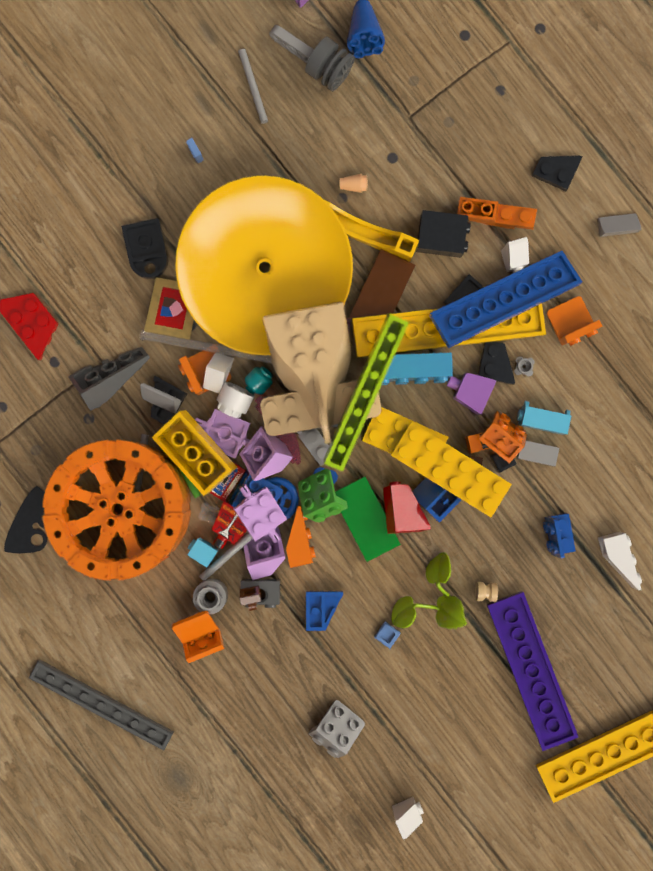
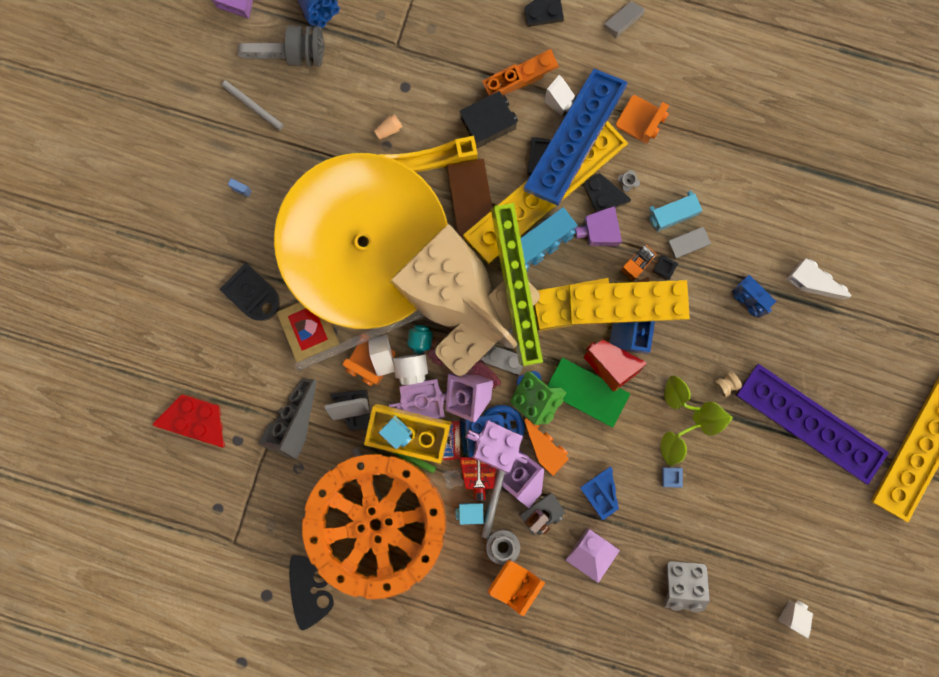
camera: 30 degrees left, 5 degrees down
orange bracket [479,411,527,463] -> none
none -> medium azure brick [379,416,412,450]
none -> lavender slope [566,528,620,583]

